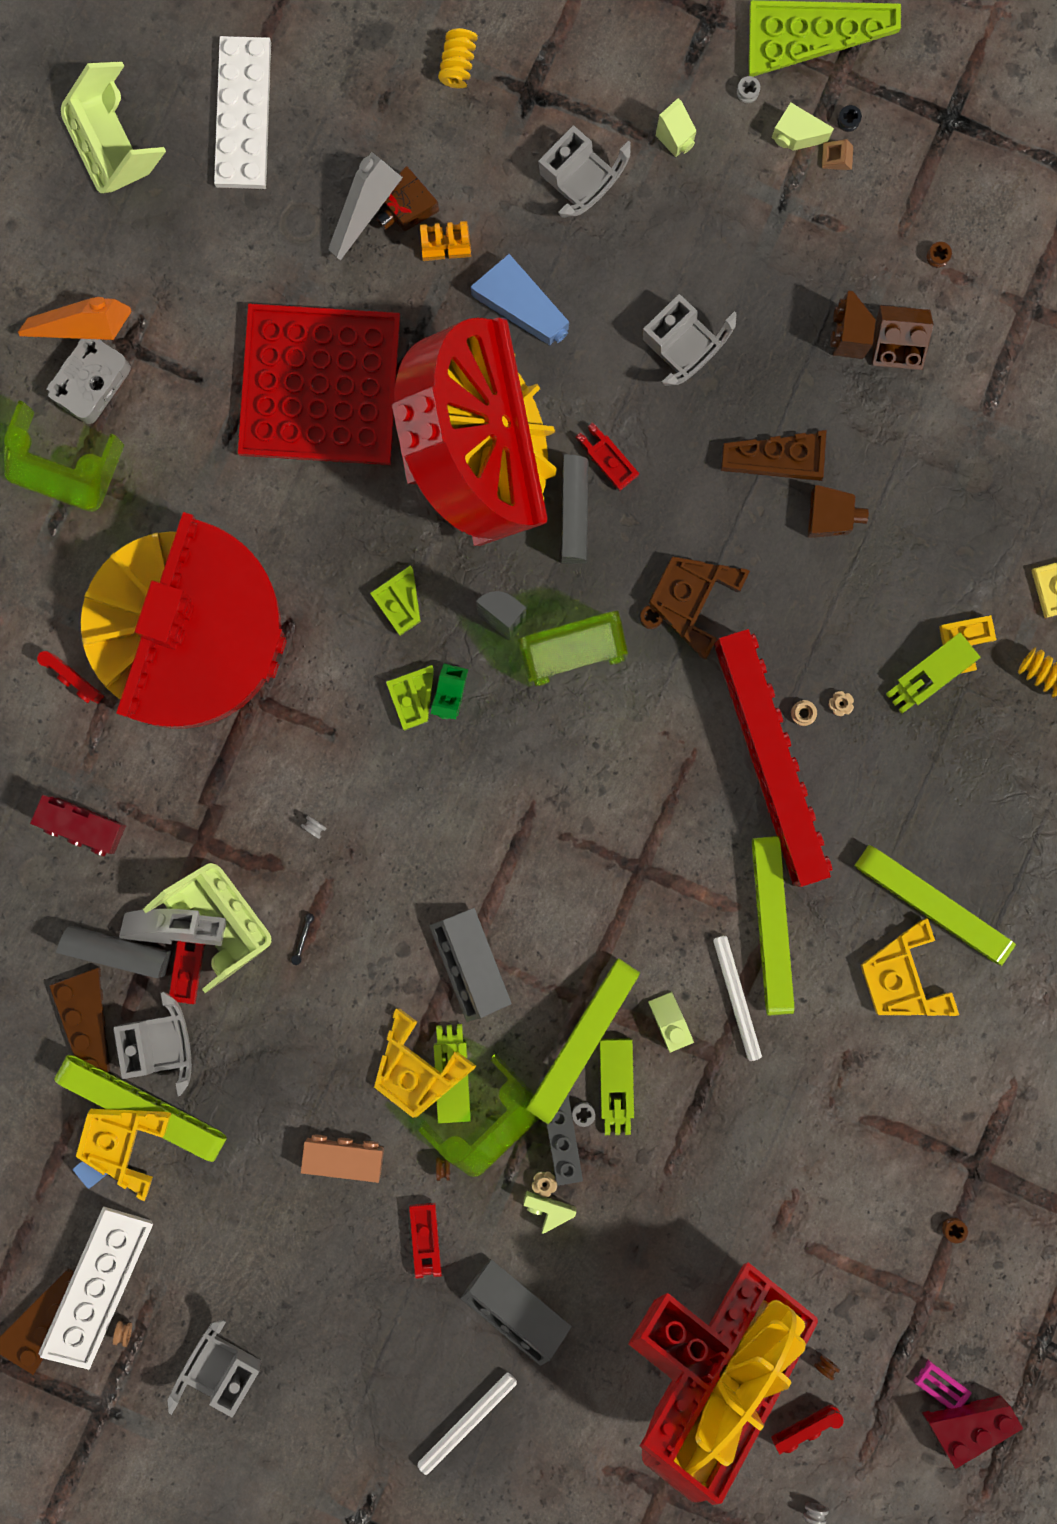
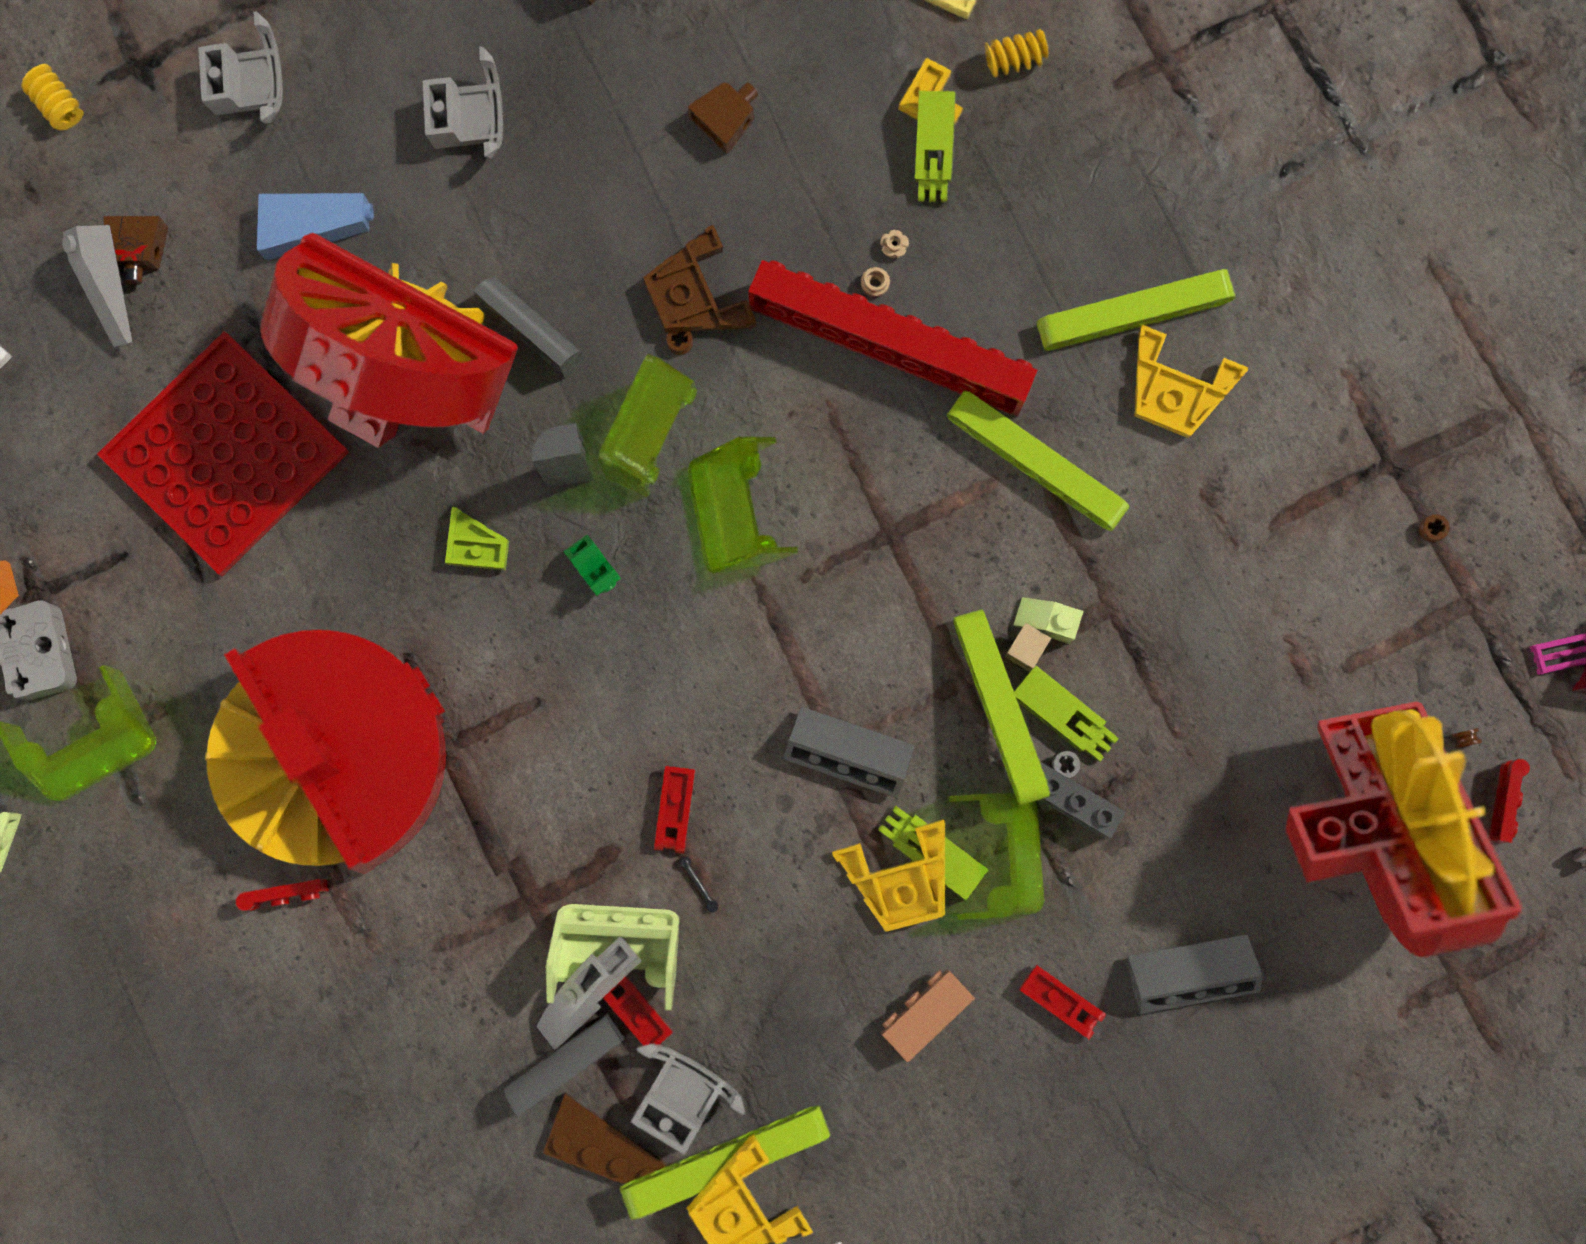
camera: 45 degrees left, 5 degrees down
dark red wedge [30,795,126,857] -> none
light grey bush [301,816,327,839] -> none
lime wing [386,665,434,731] -> none
white axle [418,1373,517,1475] -> none
light orange legs [420,221,471,261] -> none
reddish brown bush [436,1157,450,1181] -> none
yellowish green slope [523,1191,576,1234] -> none
tan plate [532,1172,557,1197] -> none
red hinge [575,423,639,492] -> none
white axle [713,936,762,1061] -> none
reddish brown wing [721,430,827,481] -> none
none -> red plate [654,766,696,854]
none -> clear neon green windscreen [688,436,798,573]
none -> tan panel [1004,624,1051,672]

